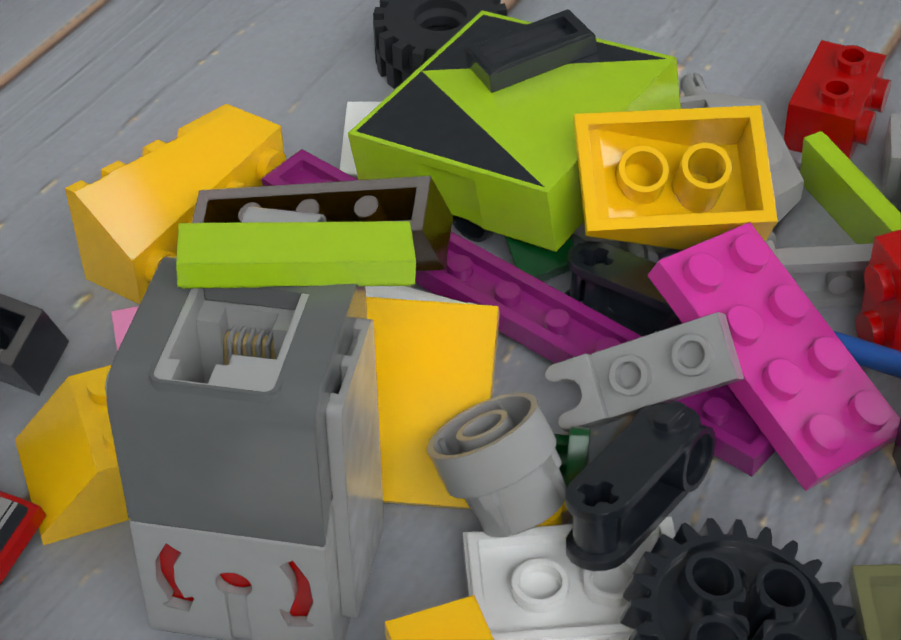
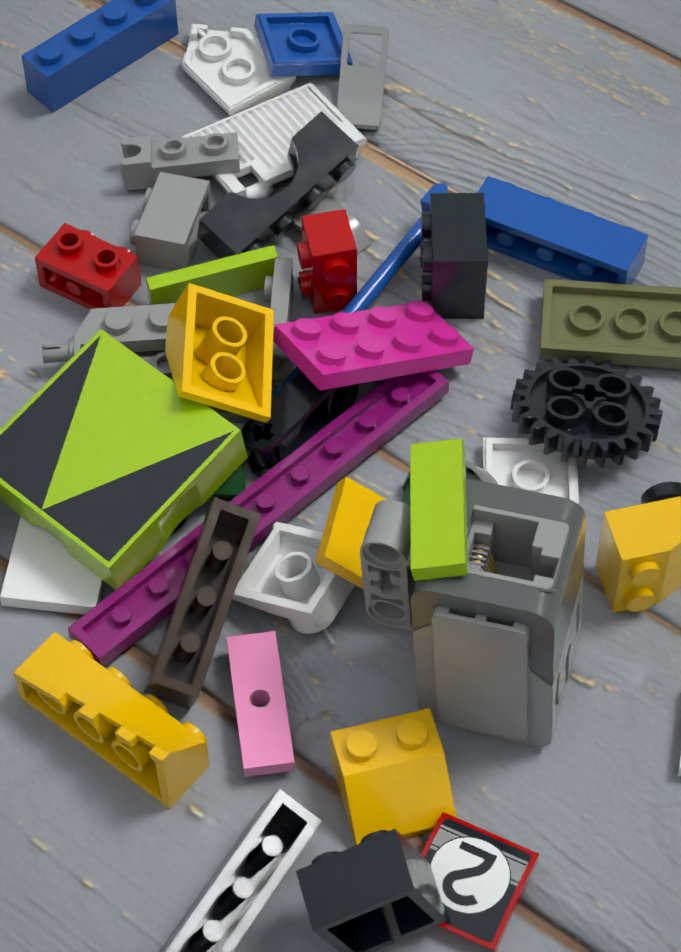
camera: 85 degrees left, 10 degrees up
black tile [465,9,598,93] -> none
light grey plate [545,312,744,432] -> none
black piece [565,400,716,571] -> none

